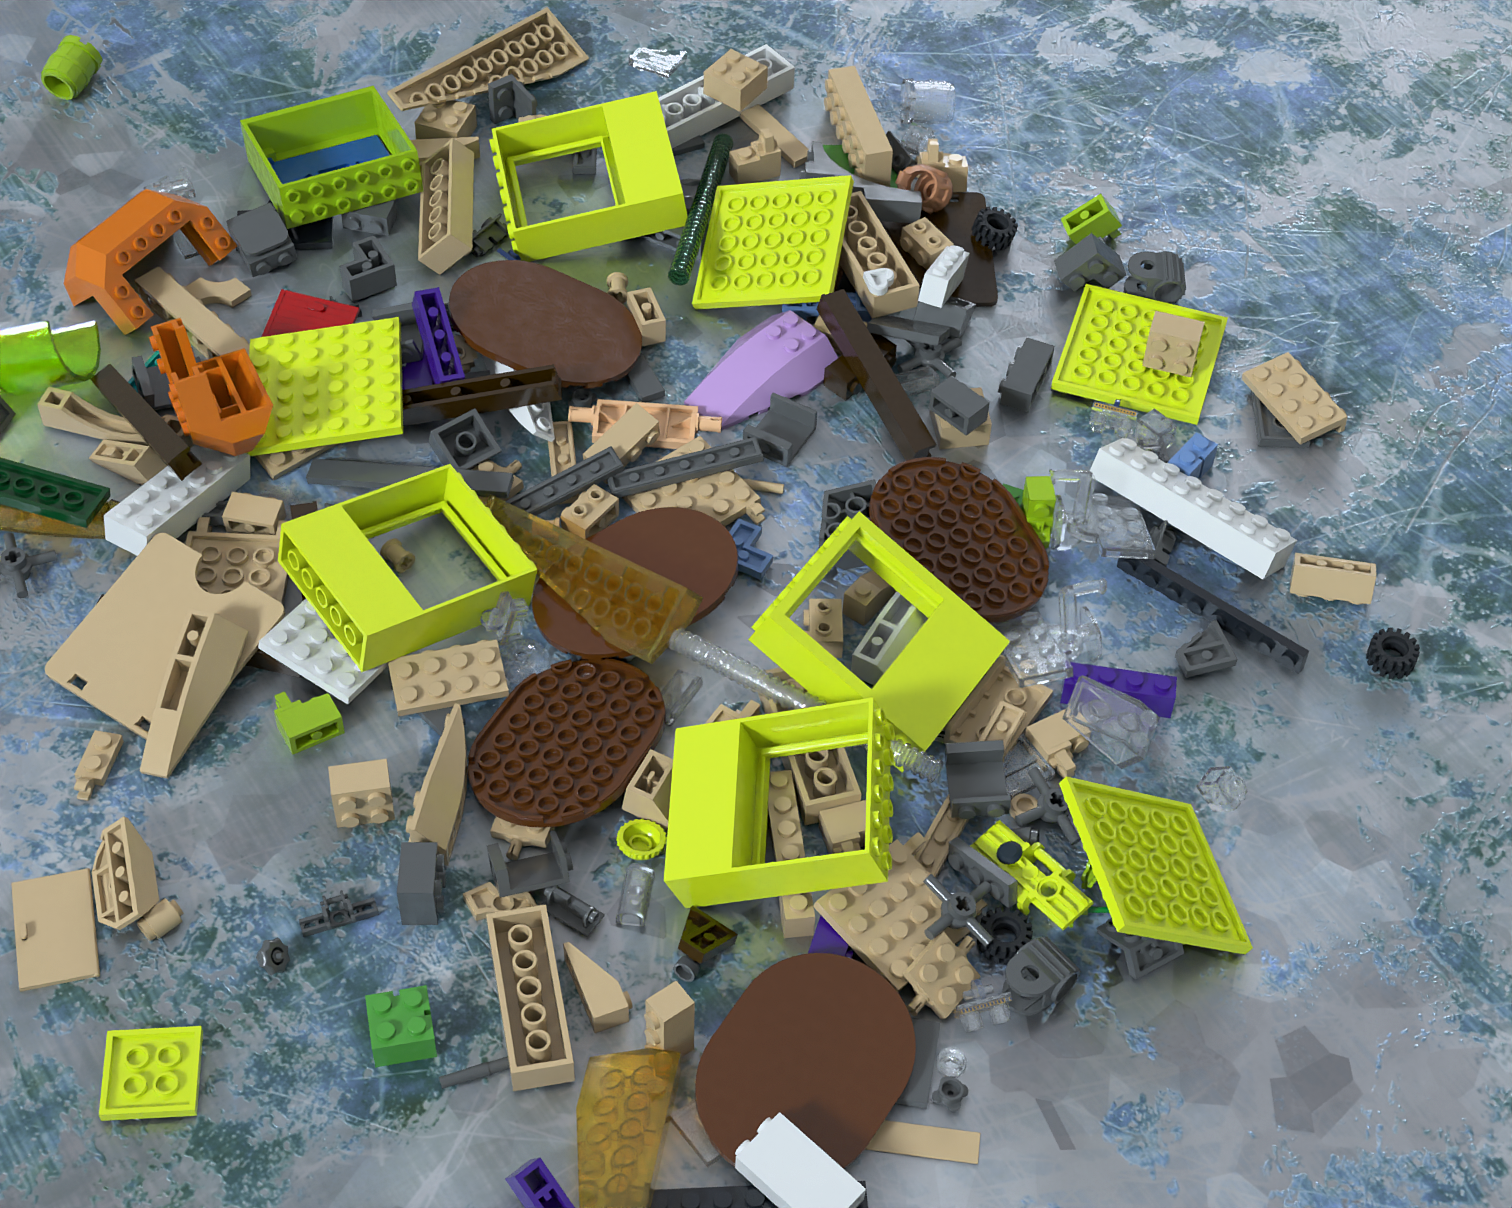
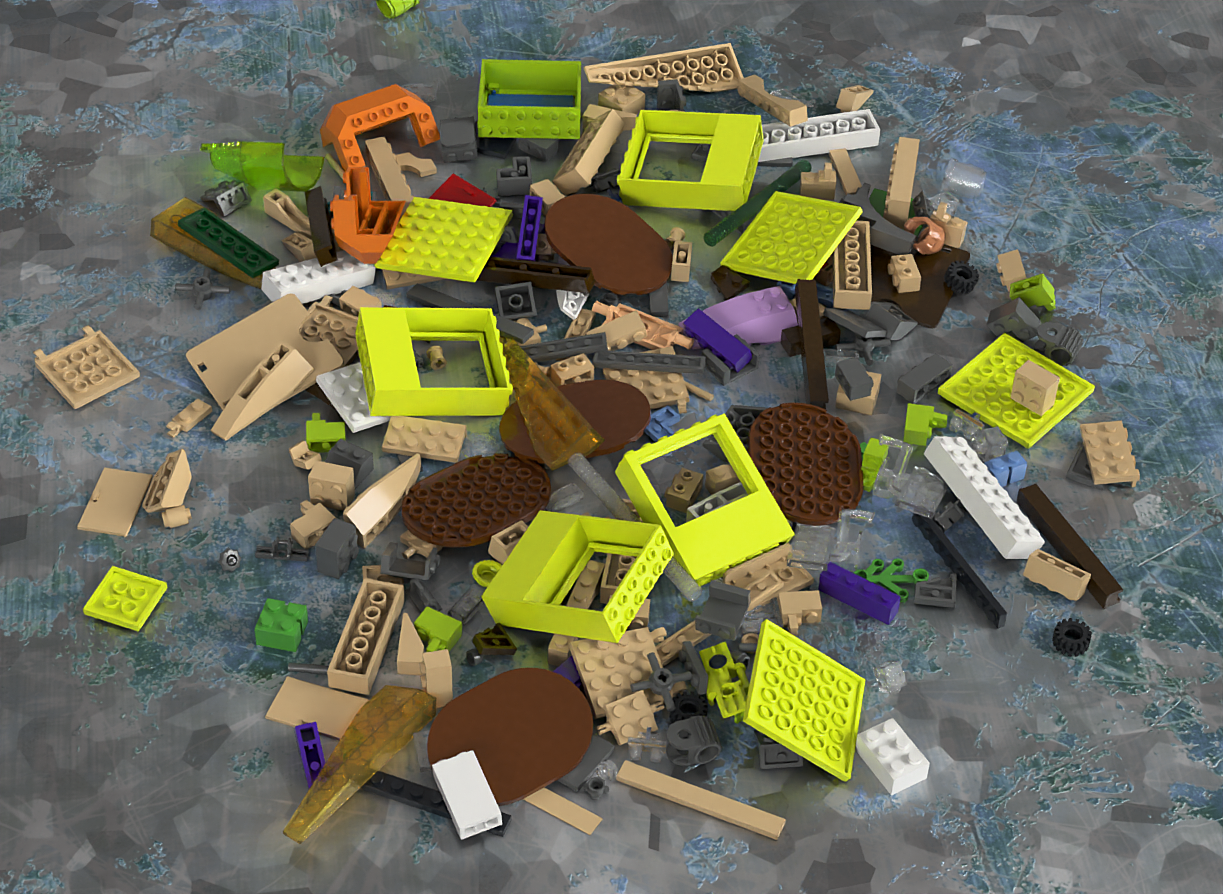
camera: 25 degrees right, 5 degrees down
clear hips [480,591,529,646] -> none
tan brick [703,49,768,112] -> none
white tile [863,268,894,296] -> none
white brick [918,245,970,308] -> none
clear slope [1062,675,1160,769] -> none
none -> tan container [265,676,370,743]
none -> tan bracket [289,440,322,469]
none -> tan hinge [290,500,337,549]
none -> tan bar [325,153,345,180]
none -> dark grey slope [325,439,374,489]
none -> lime hinge [414,606,462,652]
none -> tan brick [530,179,565,217]
none -> tan tile [616,760,786,840]
none -> dark purple brick [683,308,753,373]
none -> dark brown wing [711,265,750,301]
none -> tan arch [737,75,808,127]
none -> tan slope [836,85,874,113]
none -> bright green plant [854,558,929,602]
none -> white brick [855,718,930,795]
none -> lime hinge [903,403,948,446]
none -> tan brick [996,249,1027,292]
none -> dark brown tile [1016,484,1123,609]

